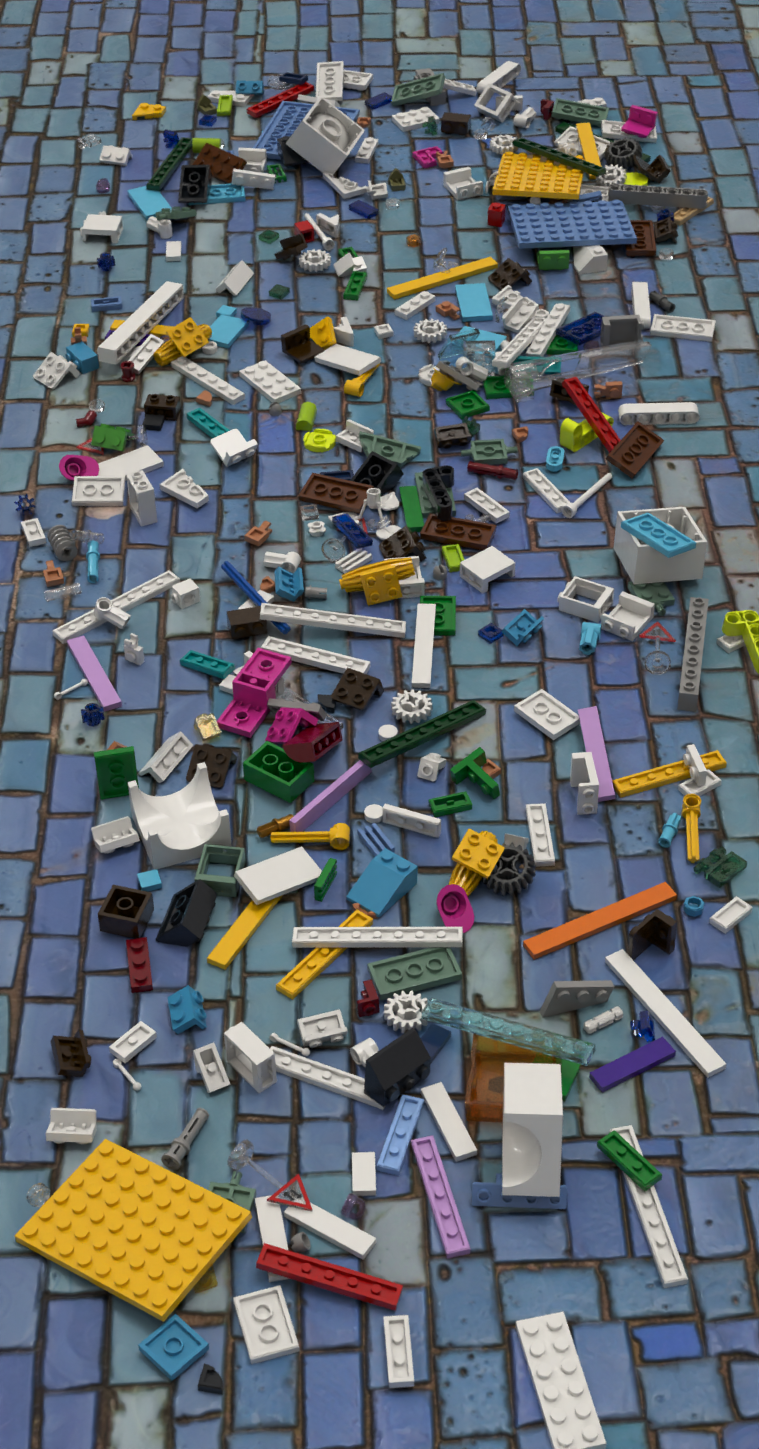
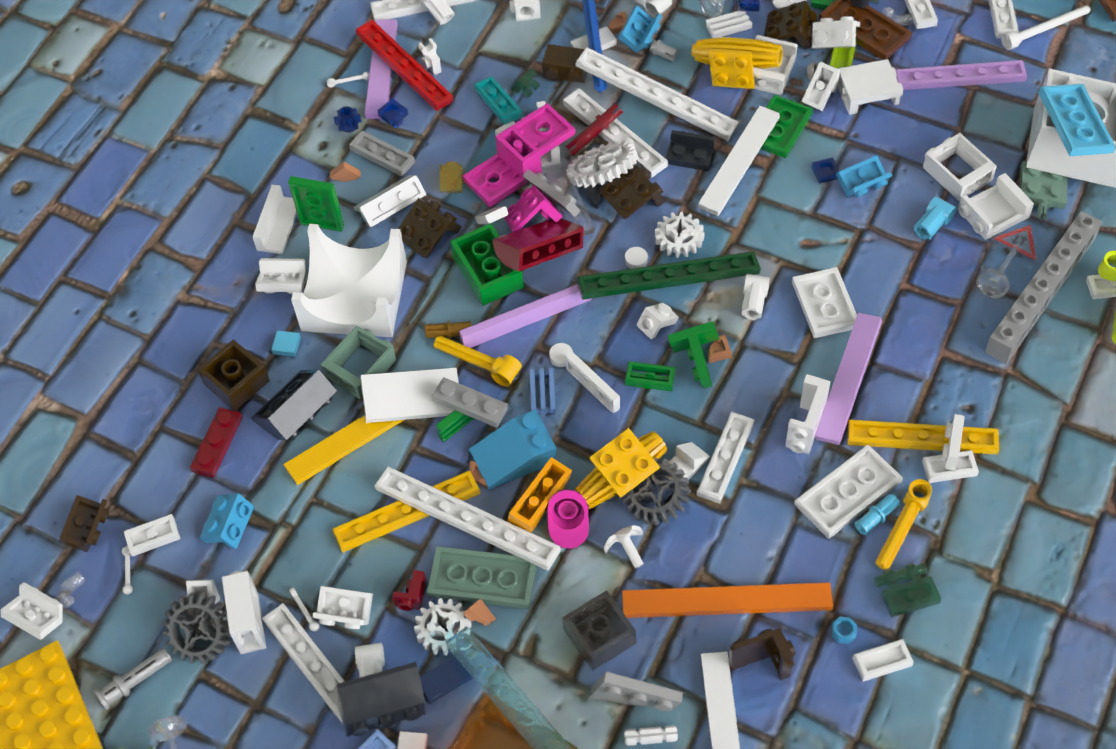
camera: 30 degrees right, 15 degrees up
none -> clear arm [56,572,86,608]
none -> dark grey gear [162,592,231,663]
none -> white panel [253,185,297,254]
none -> light grey plate [349,131,415,177]
none -> red plate [356,20,453,111]
none -> clear blue tile [377,98,408,128]
none -> light grey plate [432,377,508,428]
none -> nougat tile [463,599,496,626]
none -> white tile [475,206,509,224]
none -> light orange brick [507,457,572,533]
none -> clear green tile [511,68,540,97]
none -> clear smoke brick [562,590,636,671]
none -> dark red pin [565,102,623,156]
none -> white gear [567,141,638,188]
none -> white plant [604,526,644,569]
none -> black bracket [666,130,715,171]
none -> white piece [741,274,770,321]
none -> white tile [794,445,903,539]
none -> white slope [801,62,840,111]
none -> white bracket [812,17,860,49]
none -> lavender tile [895,60,1027,90]

